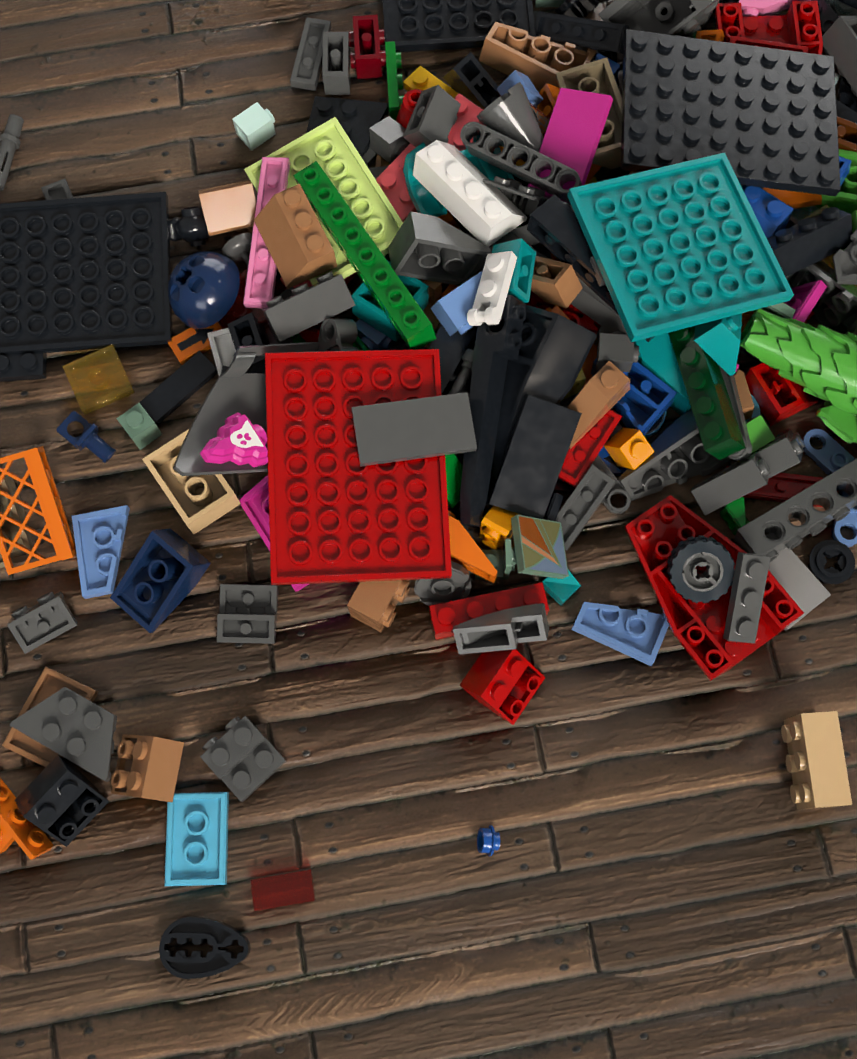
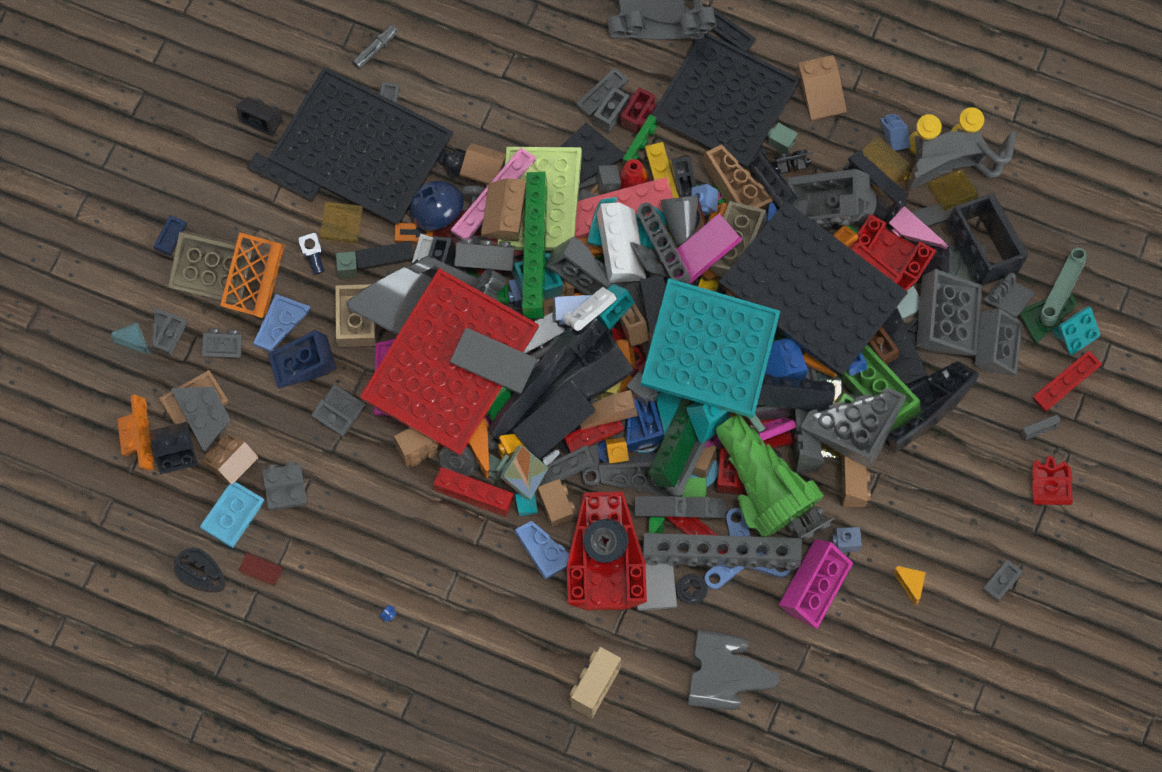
camera: 30 degrees right, 5 degrees down
dark pink rock [200,412,268,467] -> none
light aqua brick [232,102,276,151] -> none
dark grey brick [403,85,461,147] -> none
dark grey slope [453,603,549,655] -> none
red slope [460,649,545,725] -> none
dark grey plate [723,552,771,643] -> none
none -> medium nougat brick [538,479,576,527]

